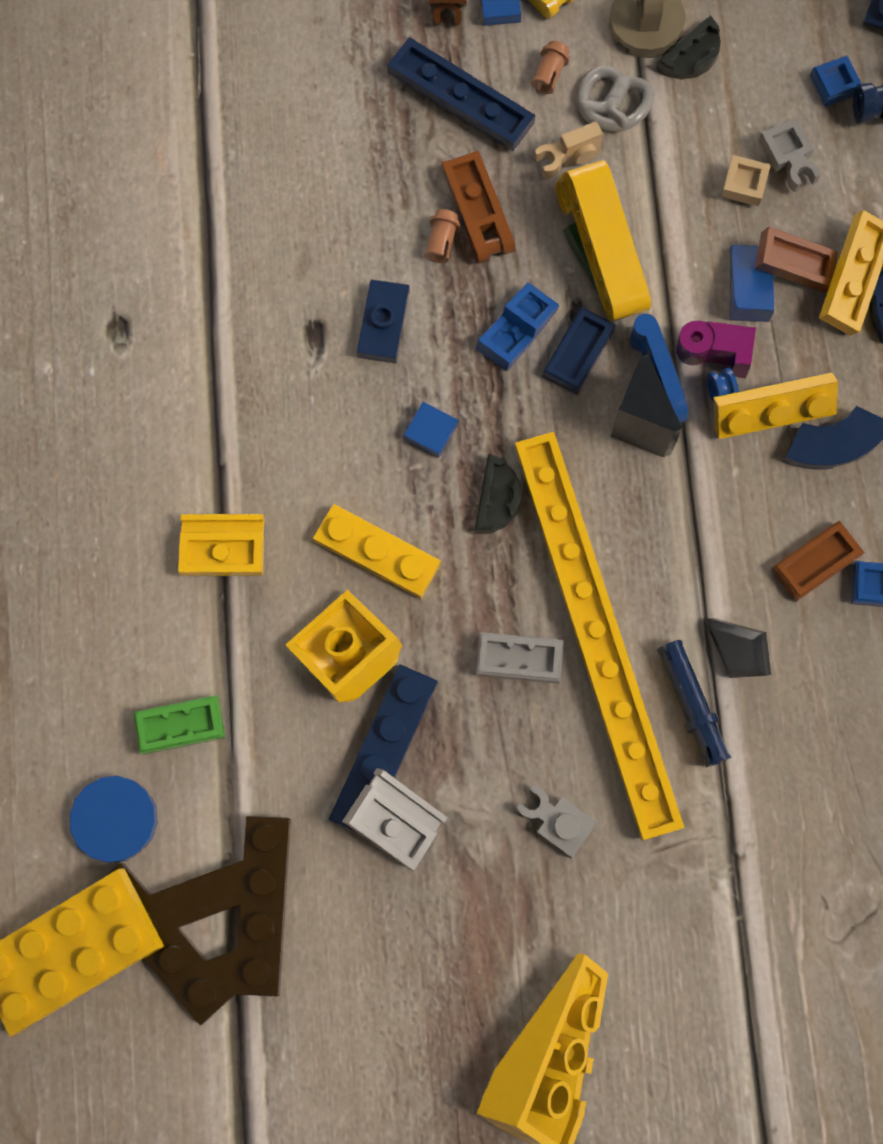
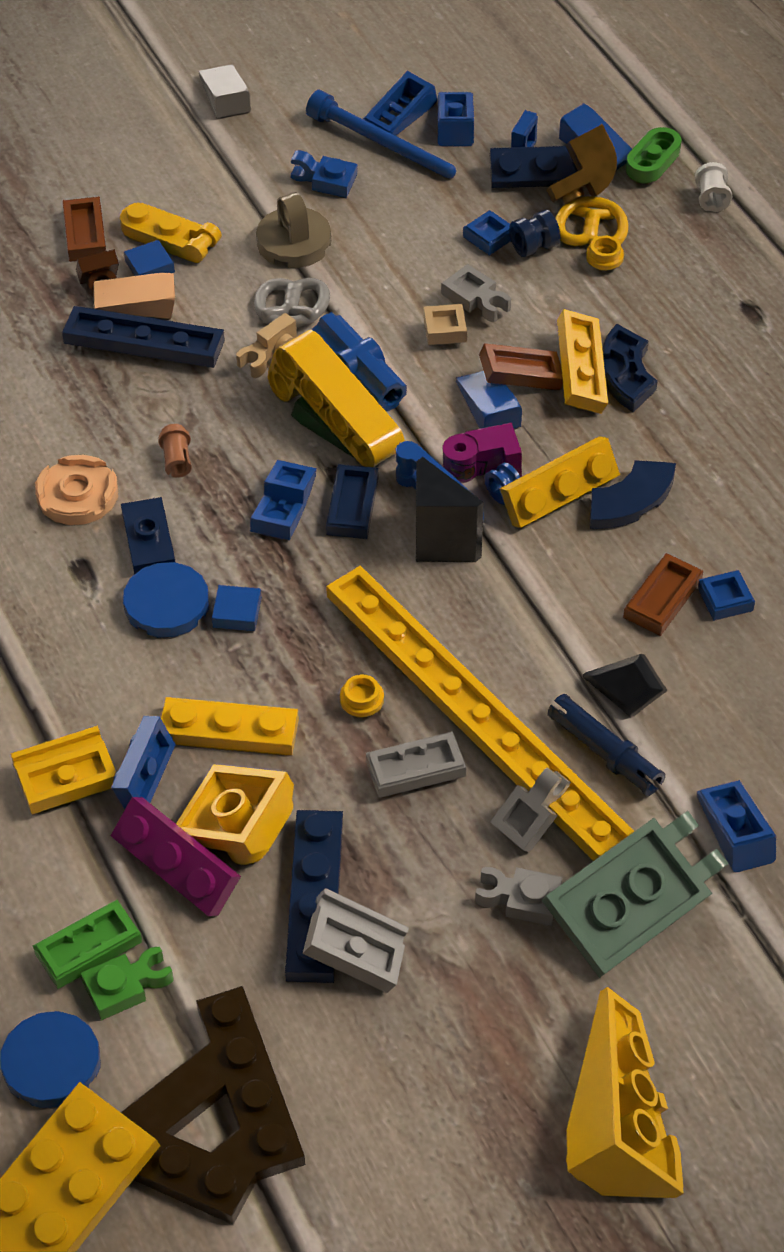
camera: 25 degrees left, 25 degrees down
dark orange plate [442,150,516,264] -> none
pearl dark grey tile [474,453,522,534] -> none
nougat pin [531,41,570,94] -> none
pearl dark grey tile [656,15,721,80] -> none
none -> light nougat tile [35,455,118,526]
none -> bright green plate [81,947,174,1021]
none -> light nougat slope [93,273,175,319]
none -> magenta plate [110,797,241,916]
none -> blue plate [111,716,176,809]
none -> blue tile [123,562,209,638]
none -> blue piece [312,312,407,411]
none -> yellow plate [340,674,384,717]
none -> light grey plate [490,768,571,852]
none -> sand green tile [541,811,729,978]
none -> blue slope [697,780,776,872]

